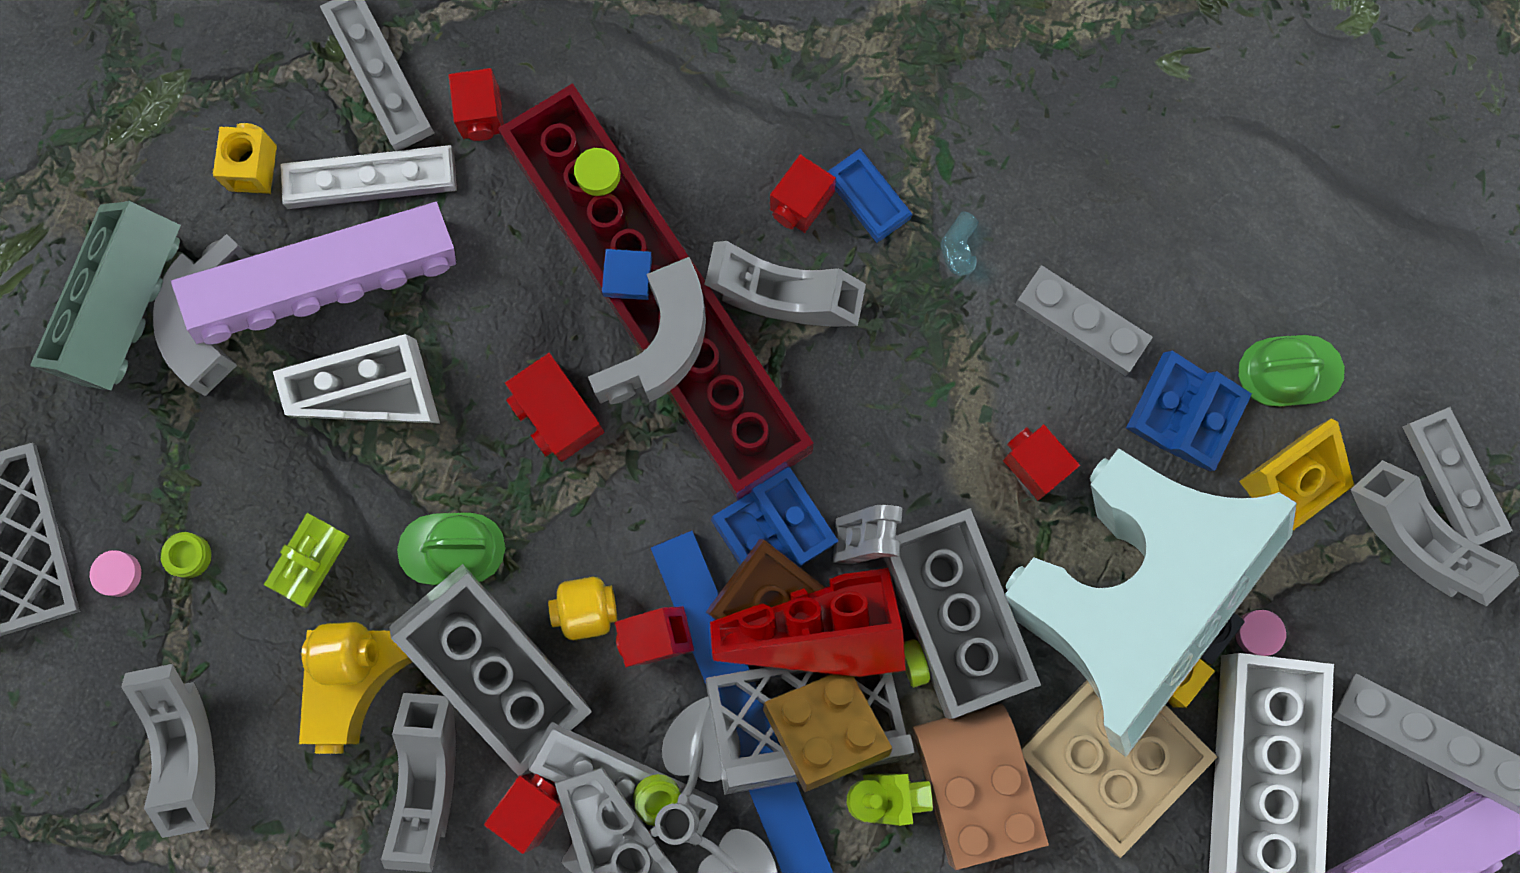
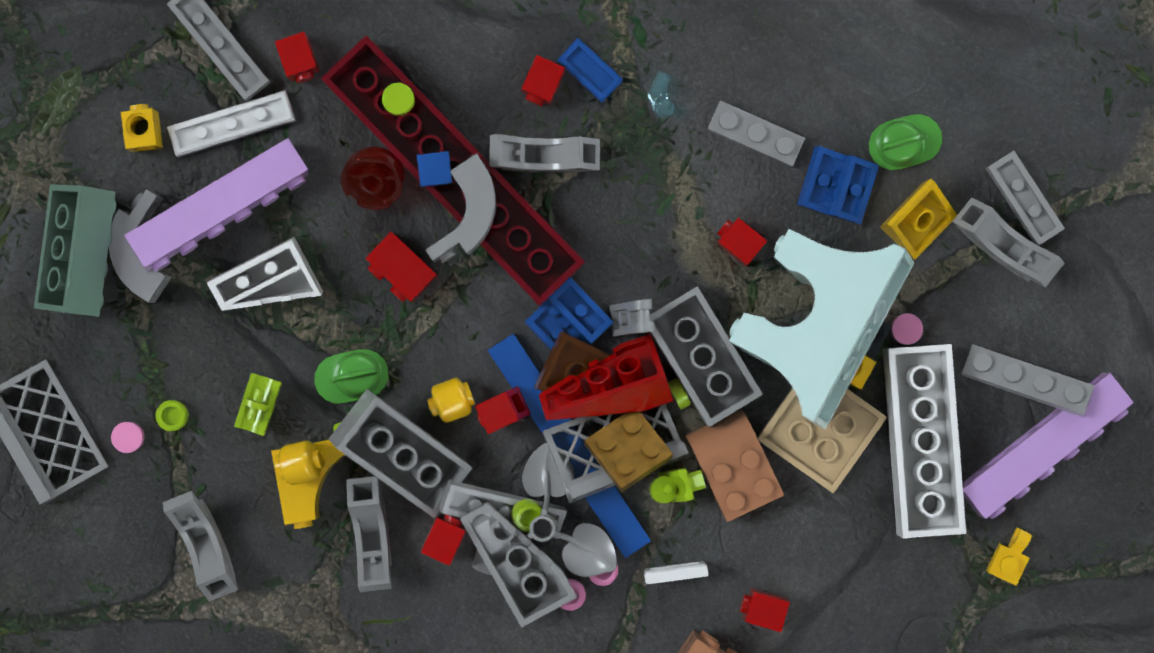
camera: 10 degrees left, 10 degrees up
none -> clear red cylinder [340,146,405,210]

